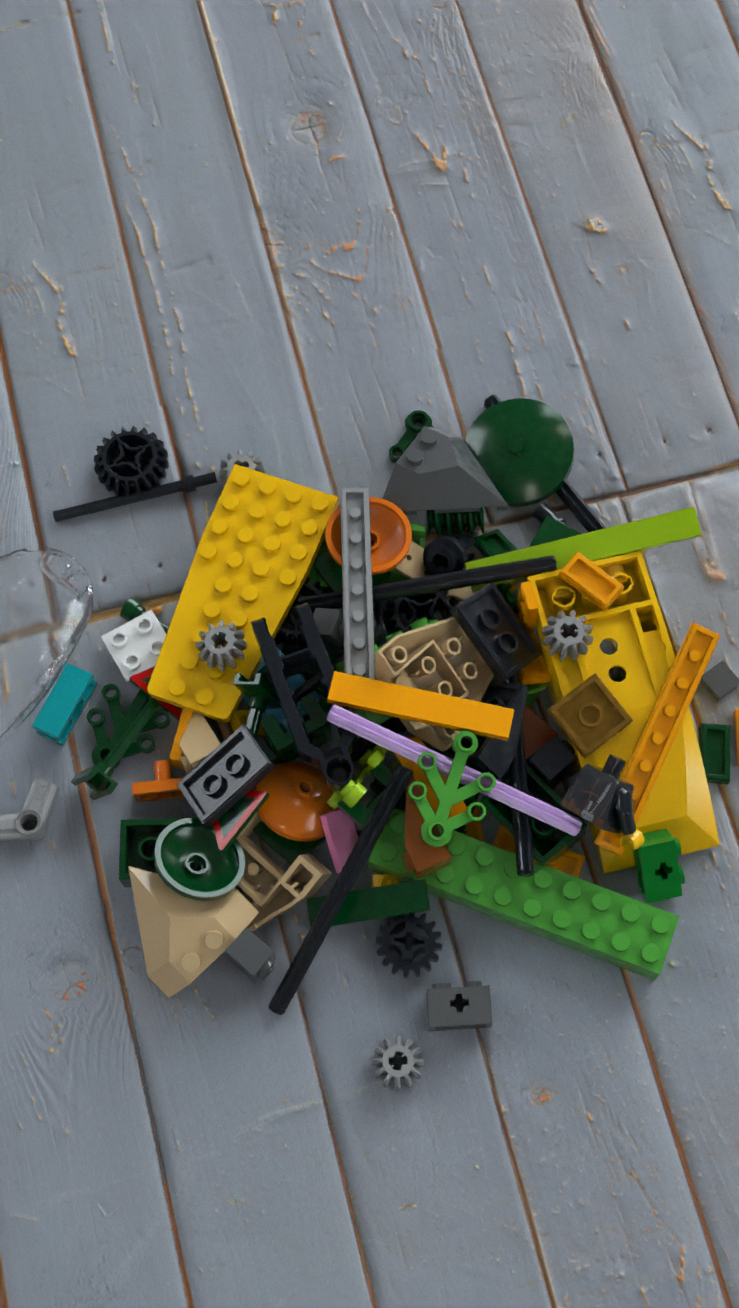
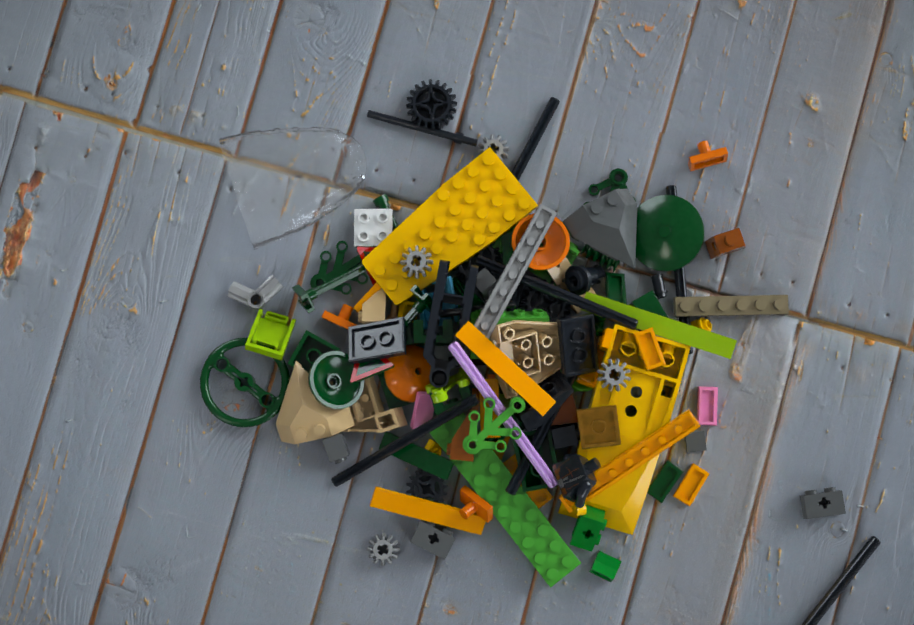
camera: 30 degrees right, 15 degrees up
teal piece [32,663,98,746] -> none
none -> dark green piece [200,338,290,427]
none -> lime container [245,309,296,361]
none -> light orange tile [370,486,486,535]
none -> orange tile [459,485,493,523]
none -> black axle [511,97,560,181]
none -> green piece [589,550,622,582]
none -> dark tan plate [673,295,789,317]
none -> orange tile [688,141,728,172]
none -> bright pink tile [697,386,718,426]
none -> dark orange torso [705,228,746,259]

